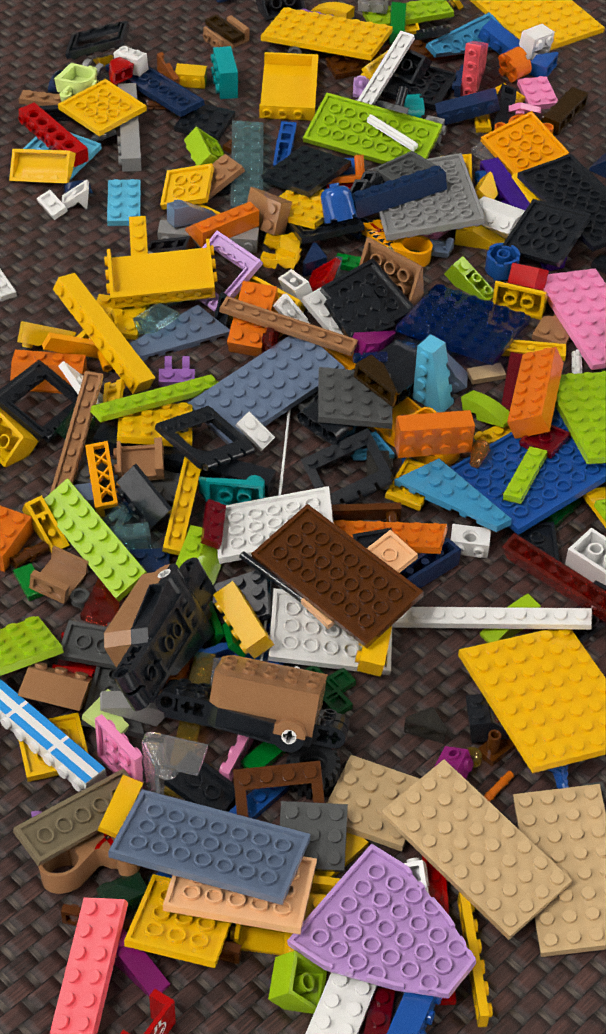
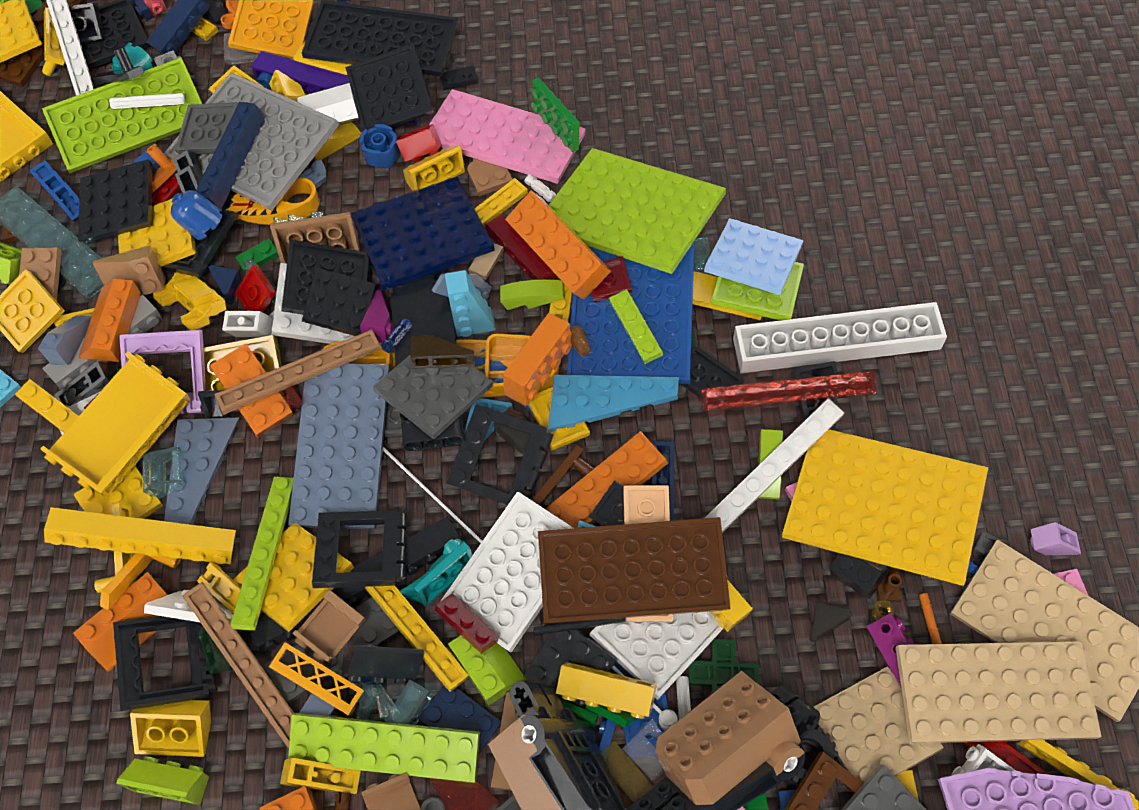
camera: 45 degrees left, 15 degrees up
yellow slope [17,321,76,348] -> none
medium lavender plate [158,356,195,387] -> none
white plate [235,412,275,451] -> none
white hinge [273,294,310,324] -> none
lavender hips [353,75,369,101] -> none
lime slope [444,256,494,303] -> none
white brick [451,524,491,558] -> none

